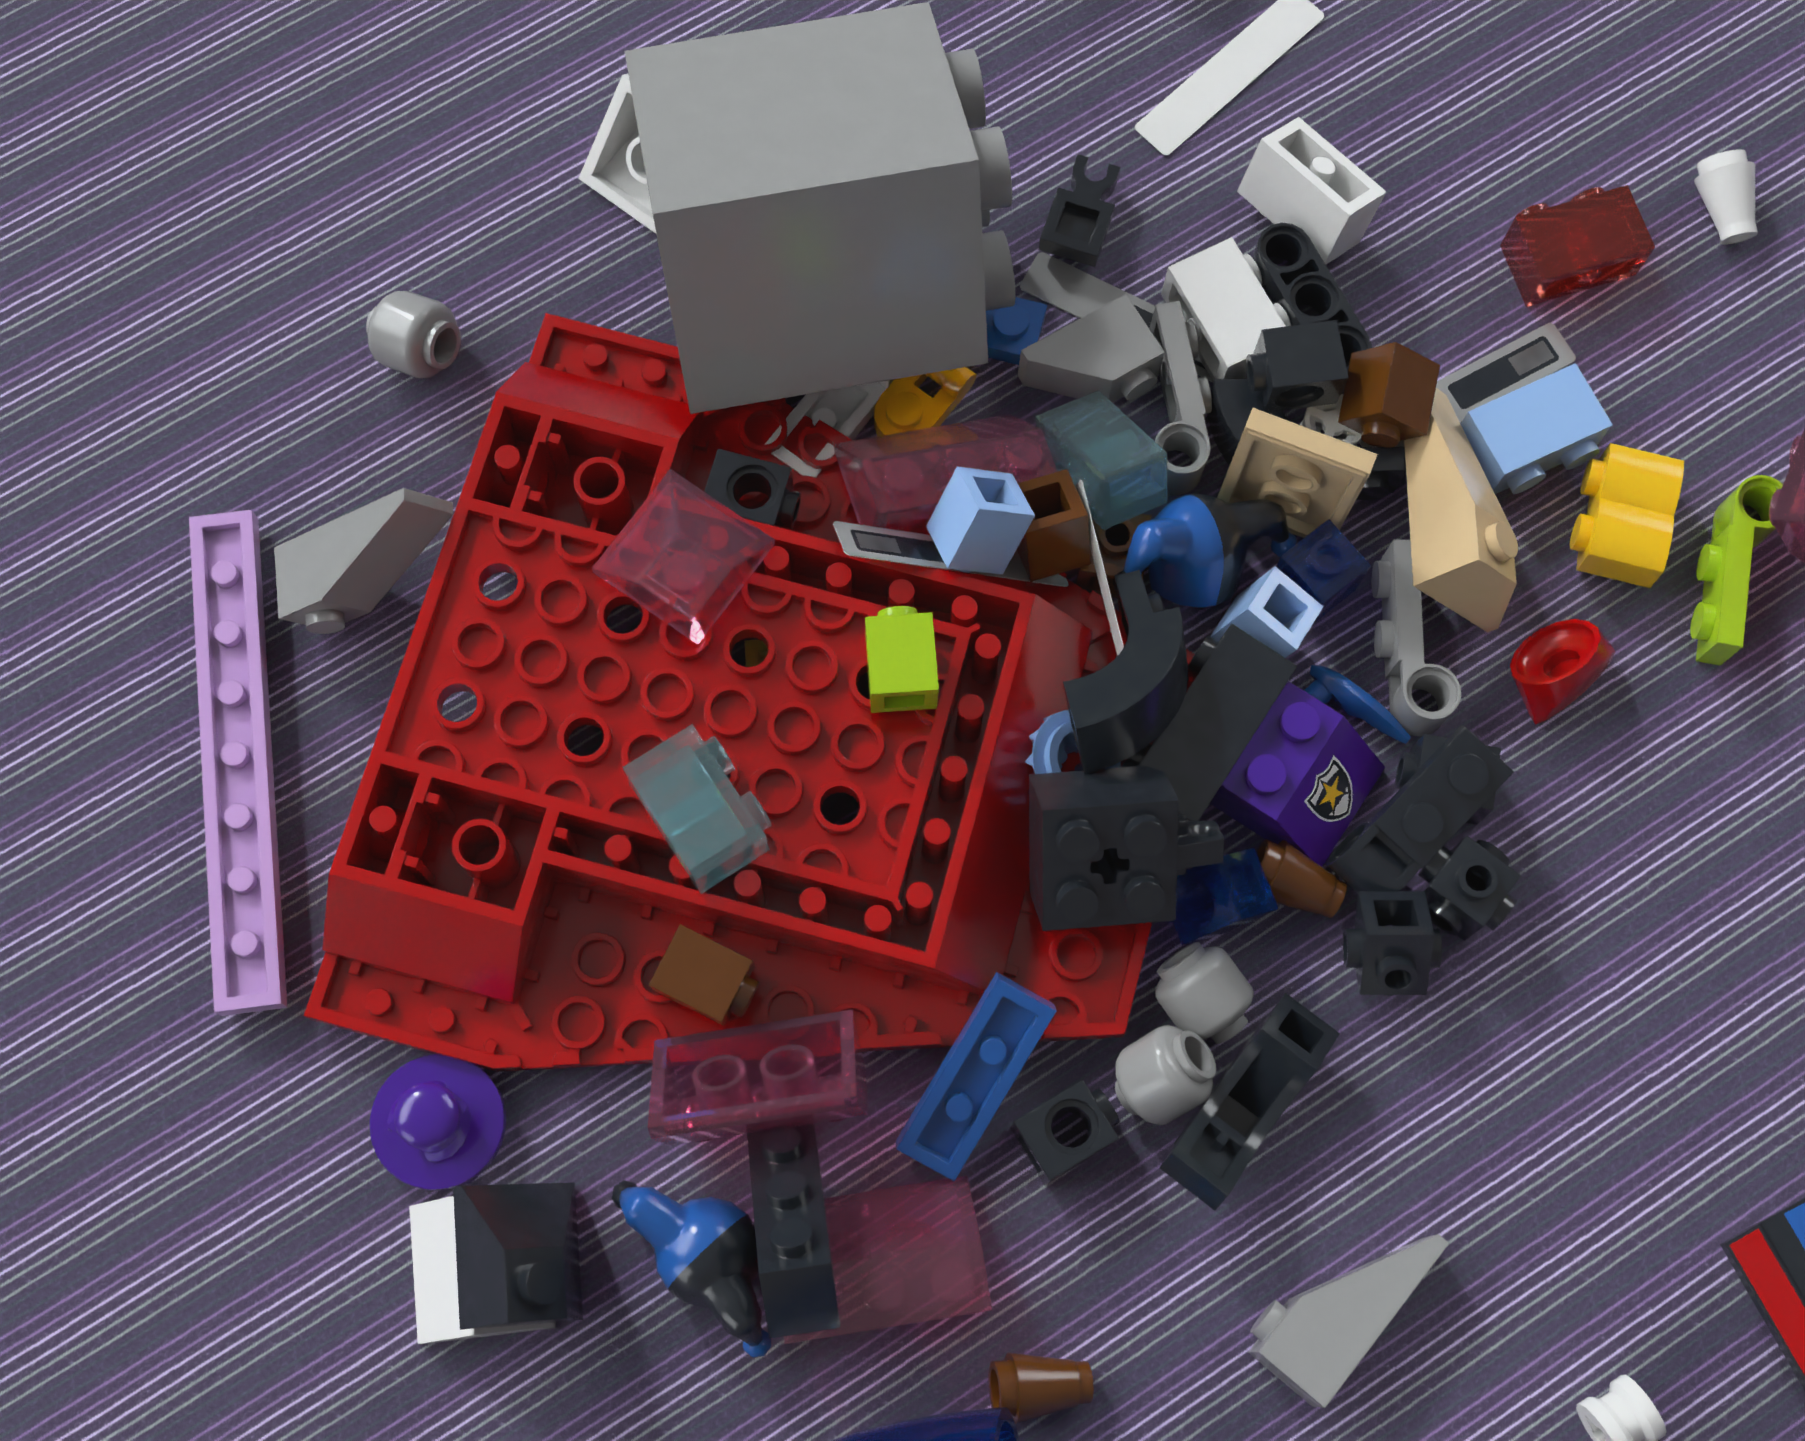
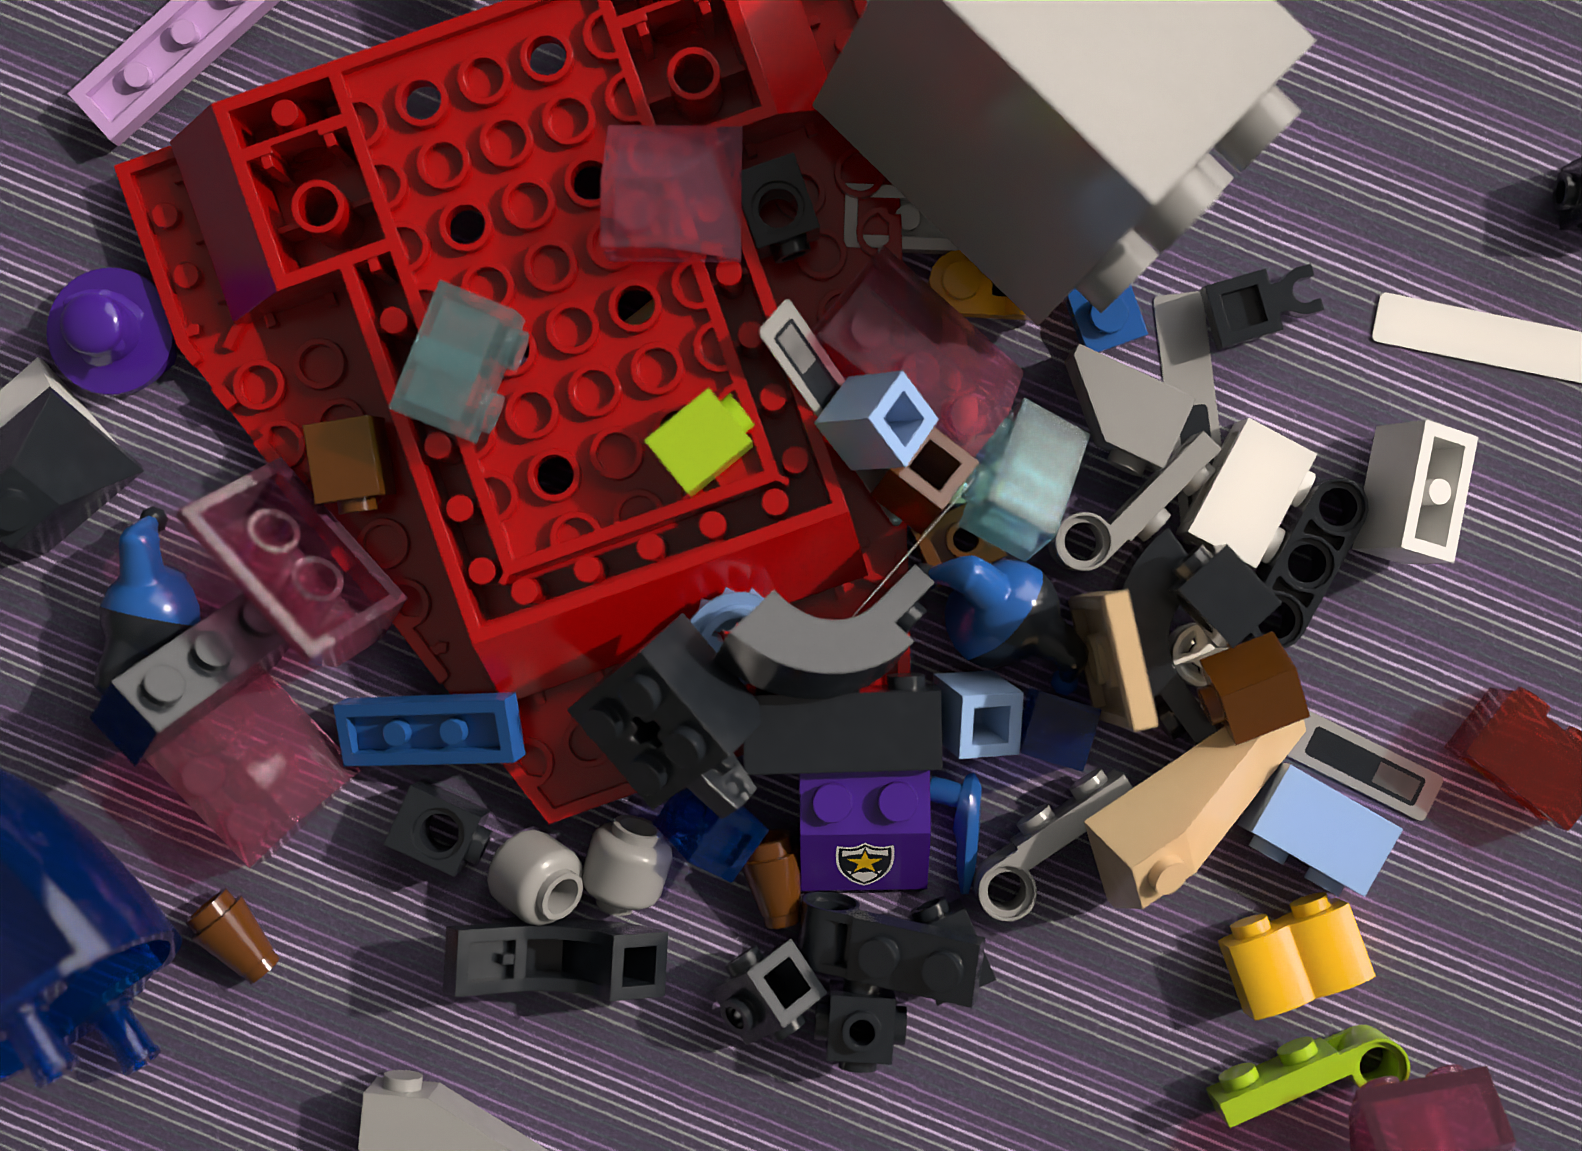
camera: 55 degrees right, 15 degrees up
red piece [1510,619,1615,725] -> none

